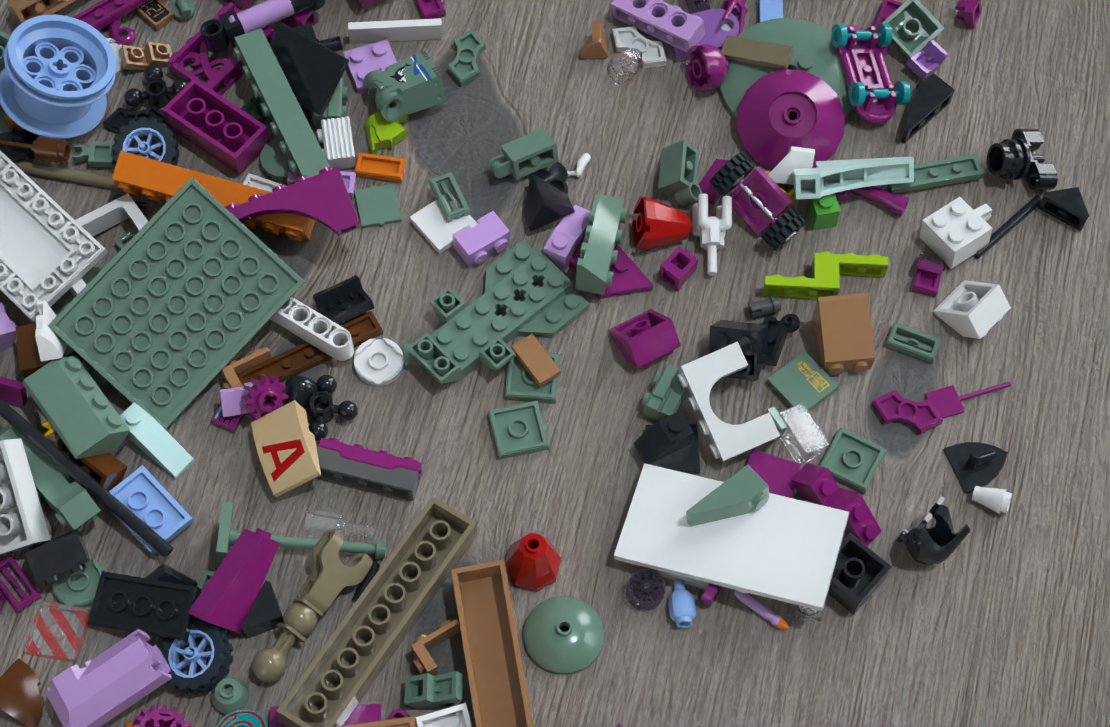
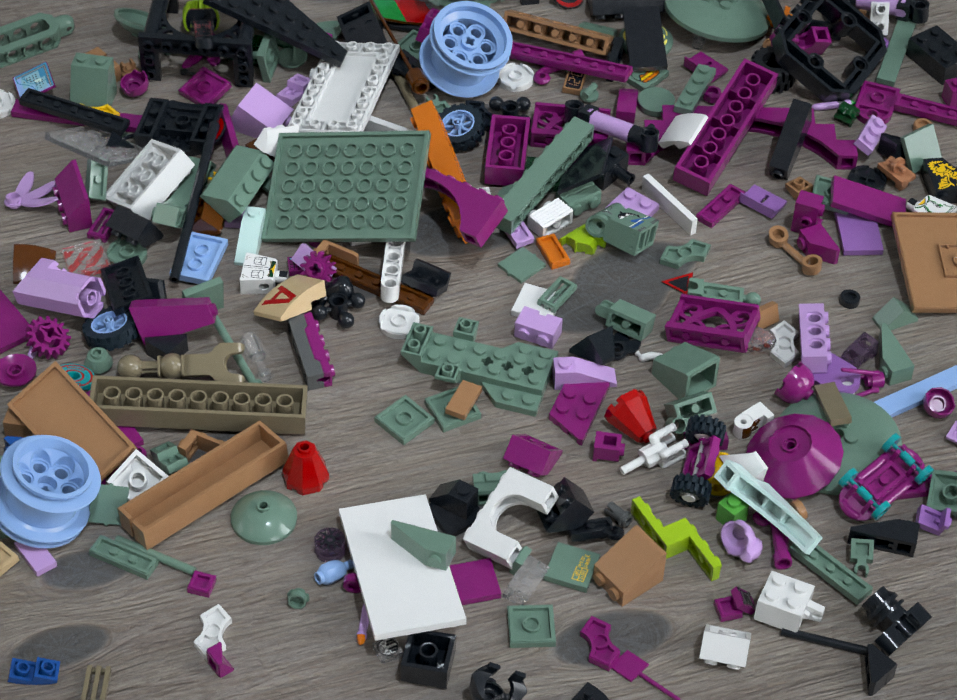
camera: 60 degrees right, 15 degrees down
medium nougat slope [119,42,172,70] -> none
sand green wedge [575,193,628,295] -> none
magenta arch [791,463,882,547] -> none
sand green tile [885,322,942,364] -> none
none -> white torso [240,253,289,294]
none -> sand green plate [287,588,310,609]
none -> sand green slope [652,342,720,399]
none -> piece [661,272,693,294]
none -> magenta fence [665,294,761,353]
none -> sand green plate [687,278,761,305]
none -> lavender hair [720,519,763,563]
none -> white leg [733,402,774,440]
none -> medium nougat tile [789,499,808,519]
none -> sand green plate [850,538,874,578]

